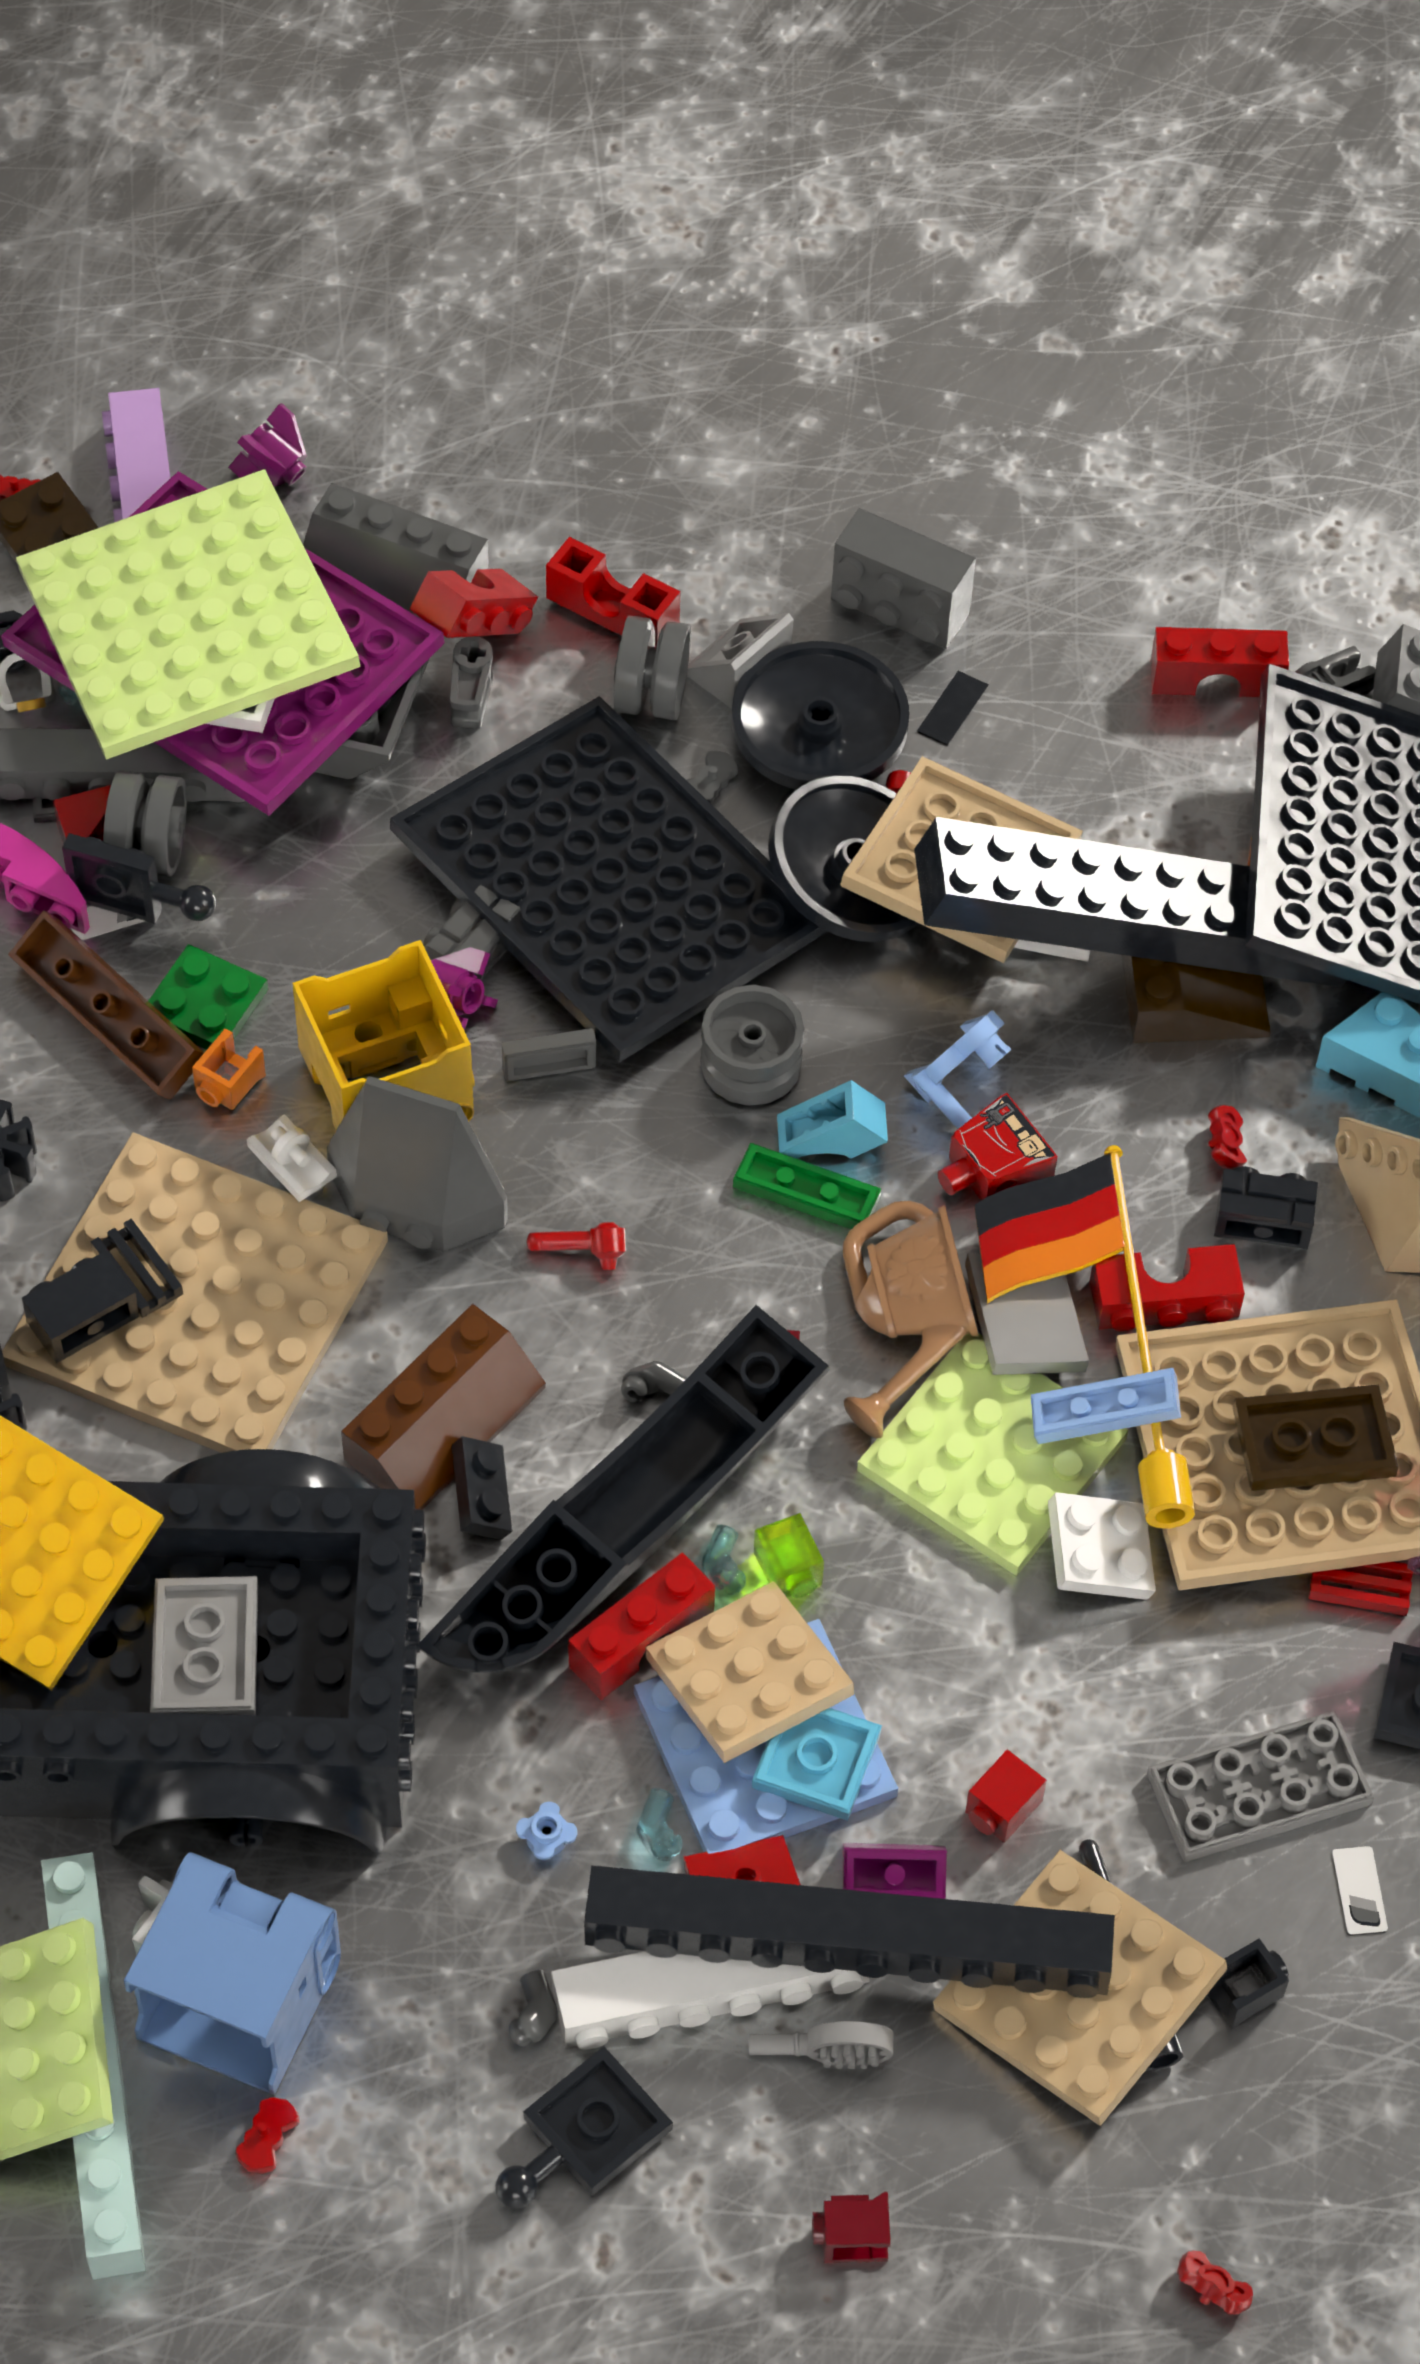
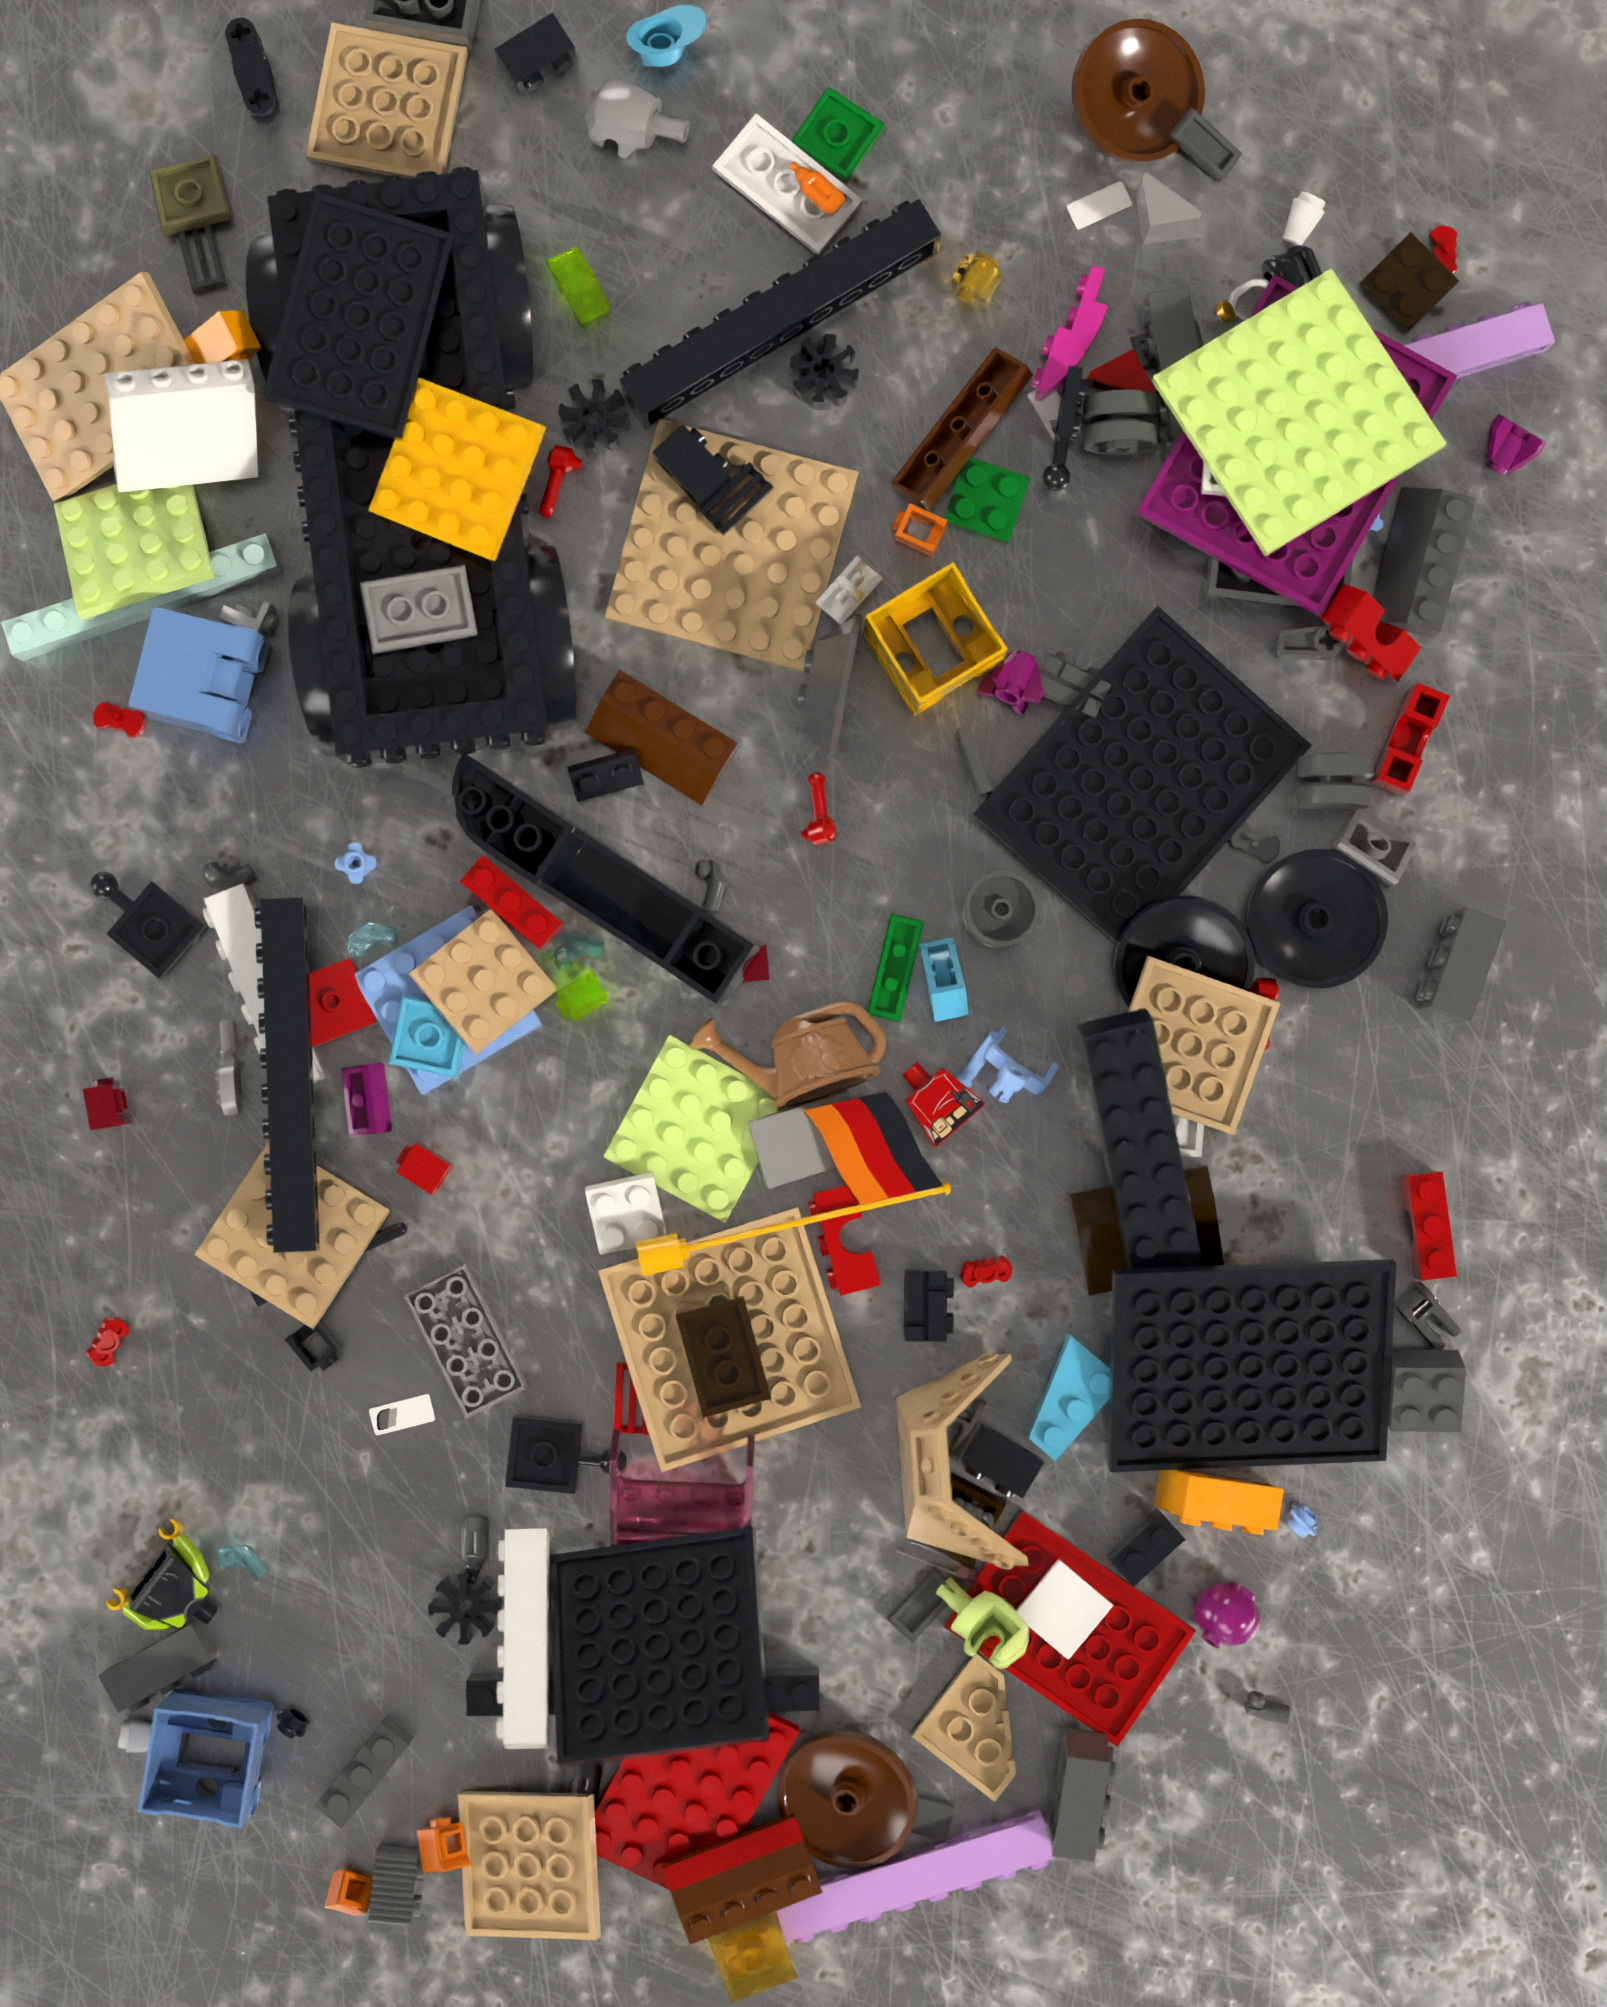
camera: 85 degrees right, 30 degrees up
black sticker [917,671,989,745] -> none
light blue tile [1031,1368,1181,1444] -> none

